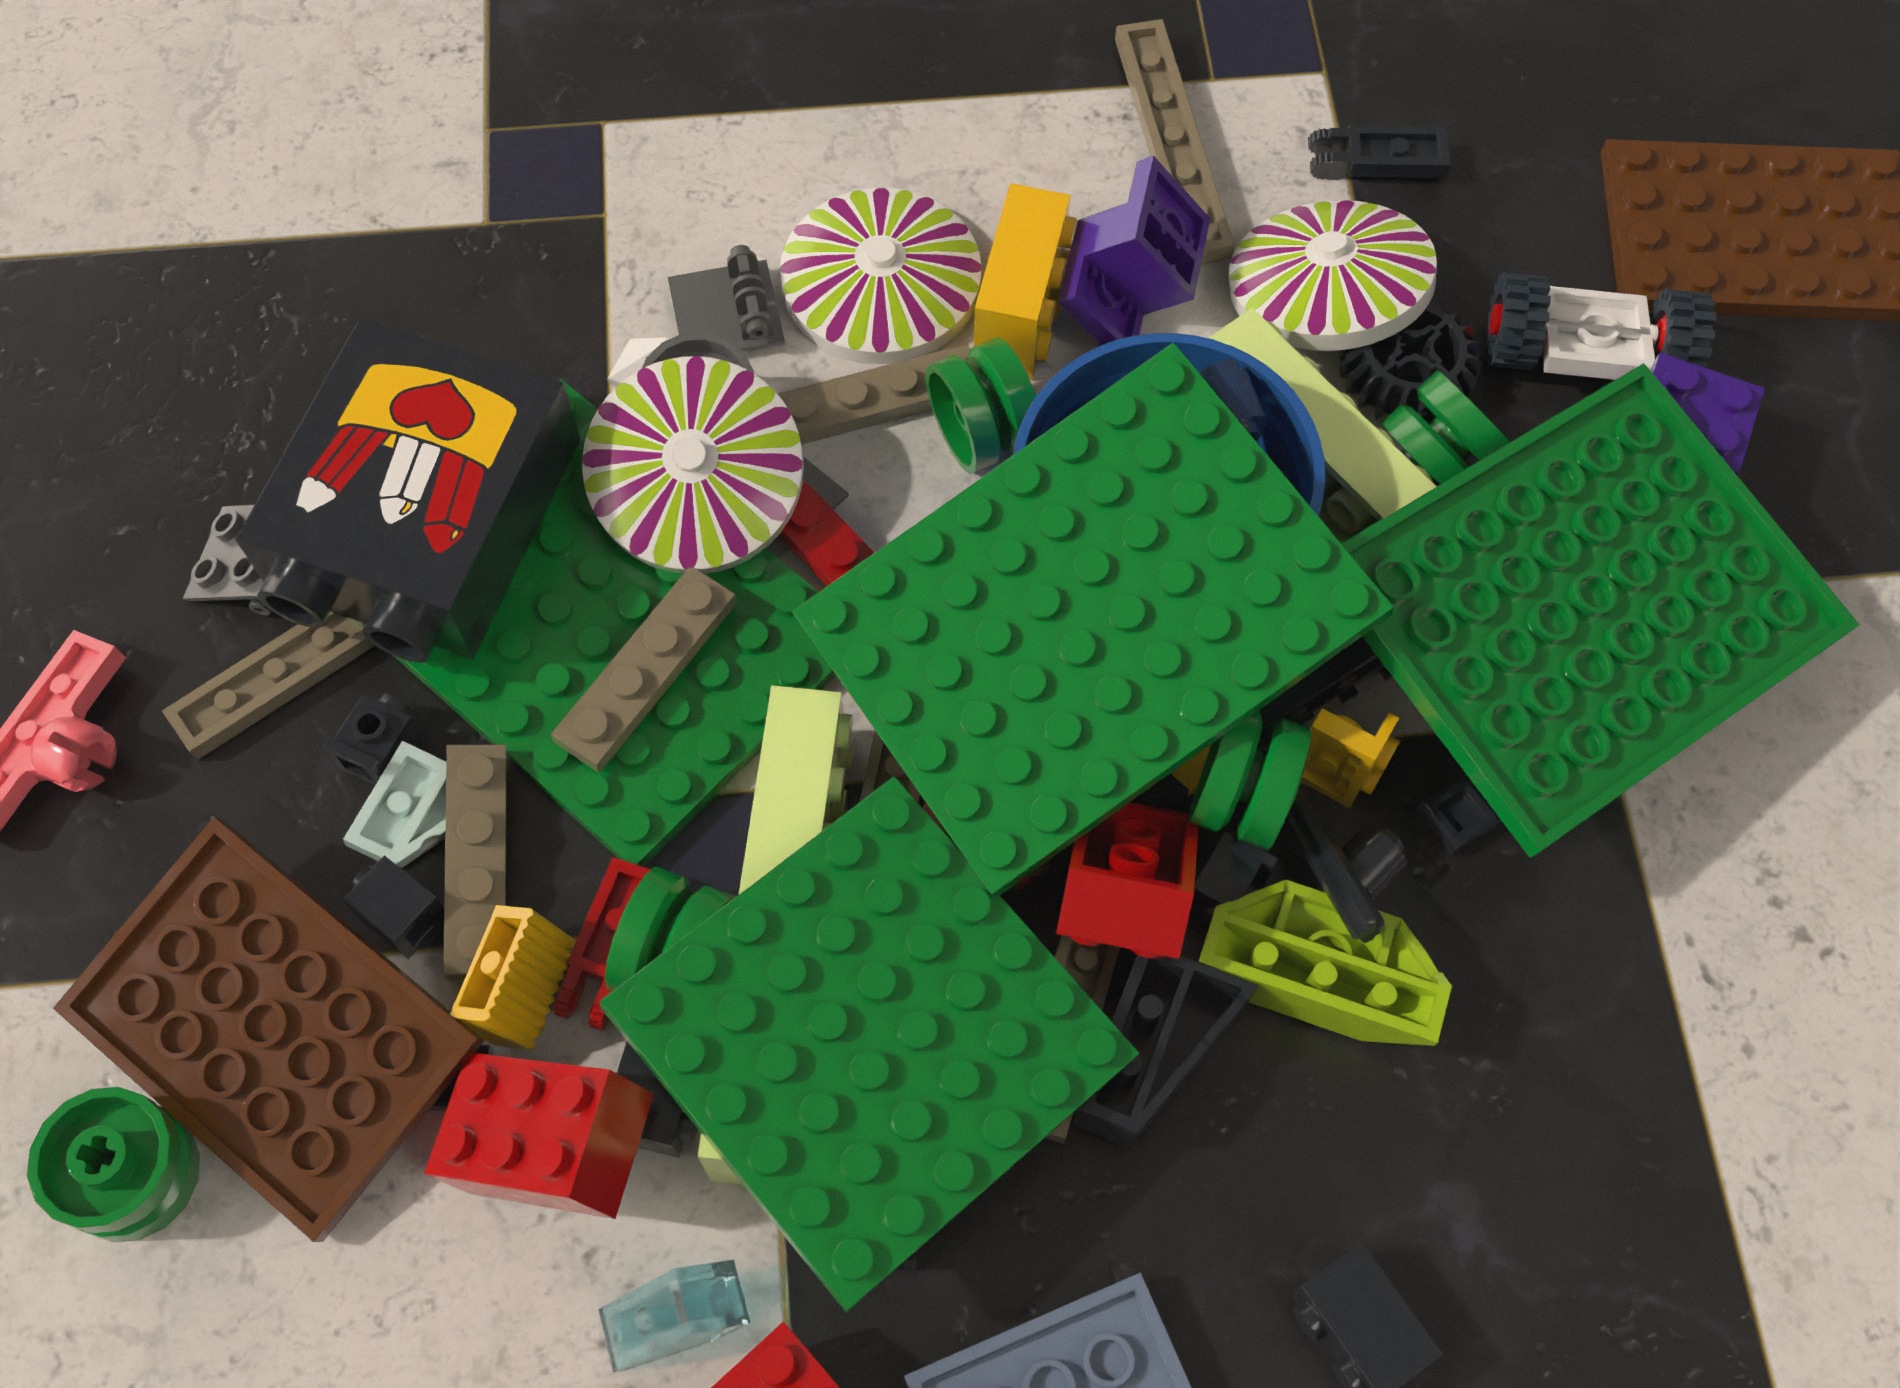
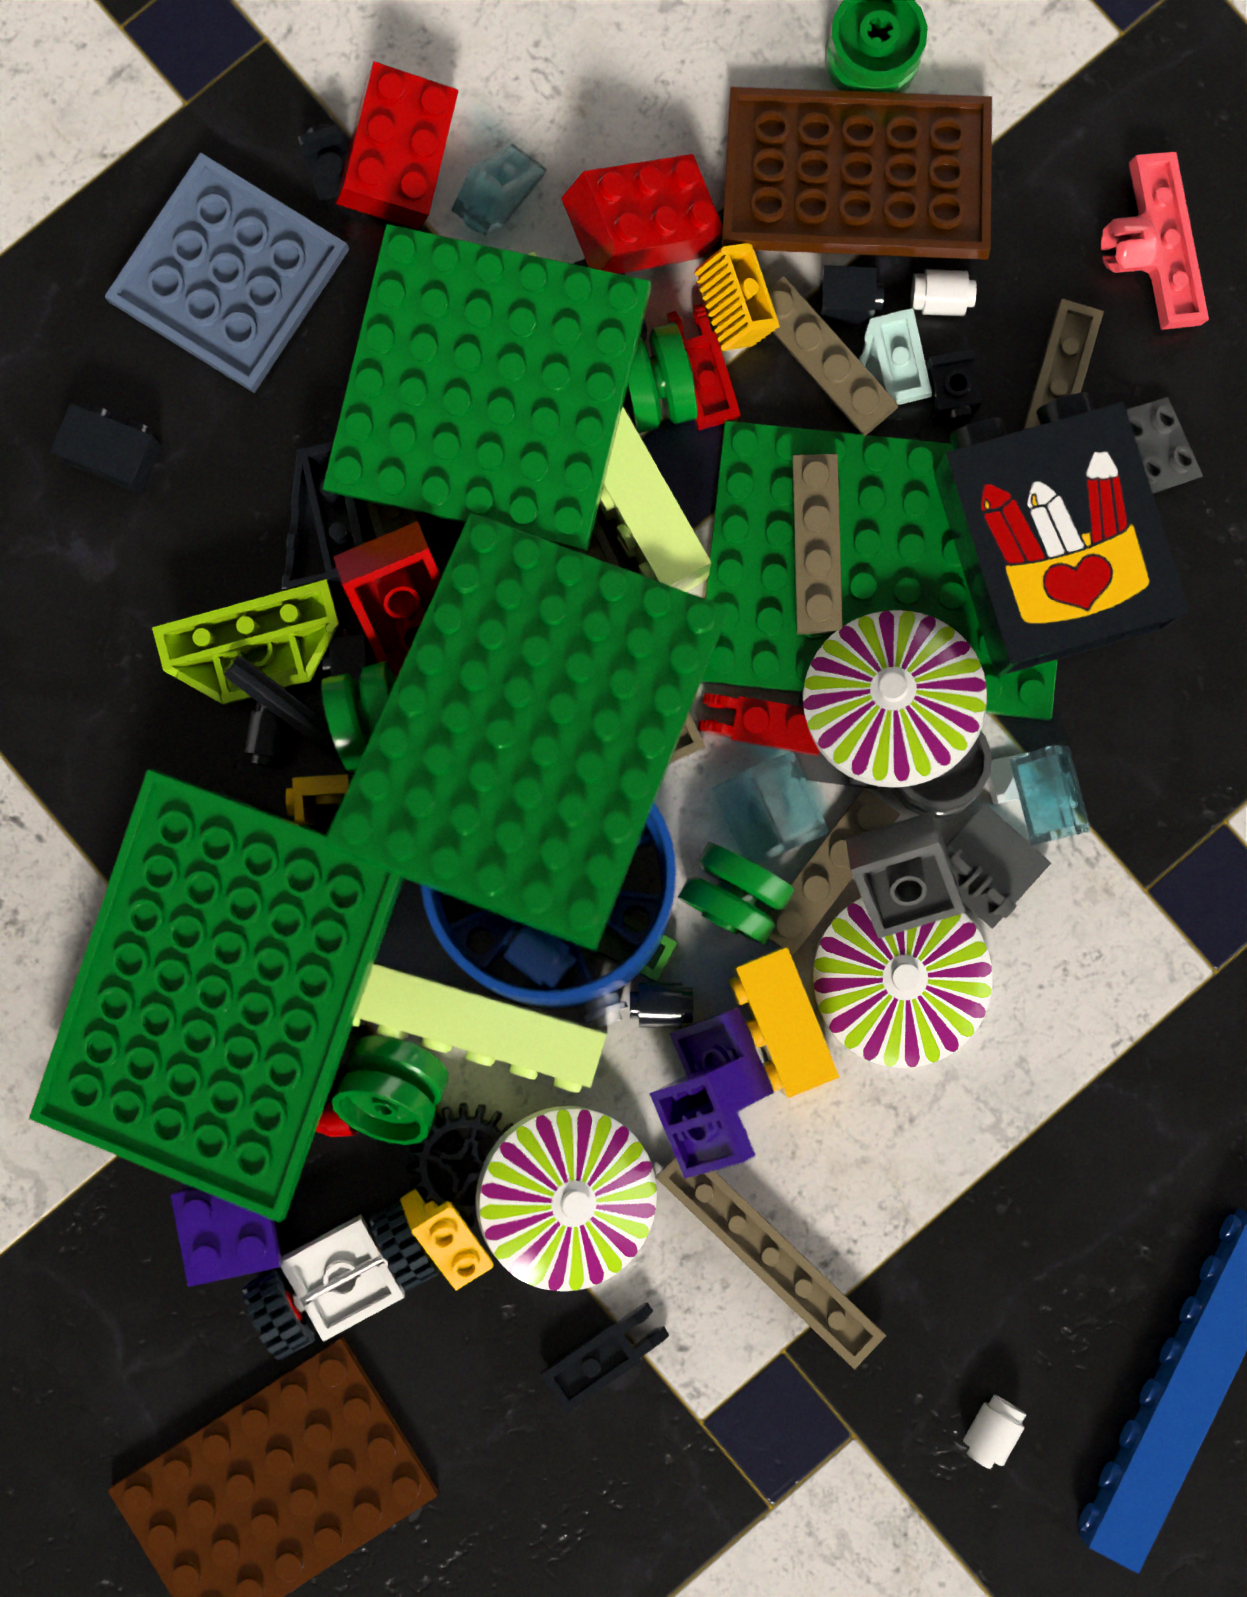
camera: 145 degrees right, 20 degrees up
none -> yellow bracket [400,1189,493,1290]
none -> clear light blue slope [712,751,830,865]
none -> dark grey slope [846,811,966,939]
none -> white brick [911,269,976,316]
none -> clear light blue slope [1010,745,1091,845]

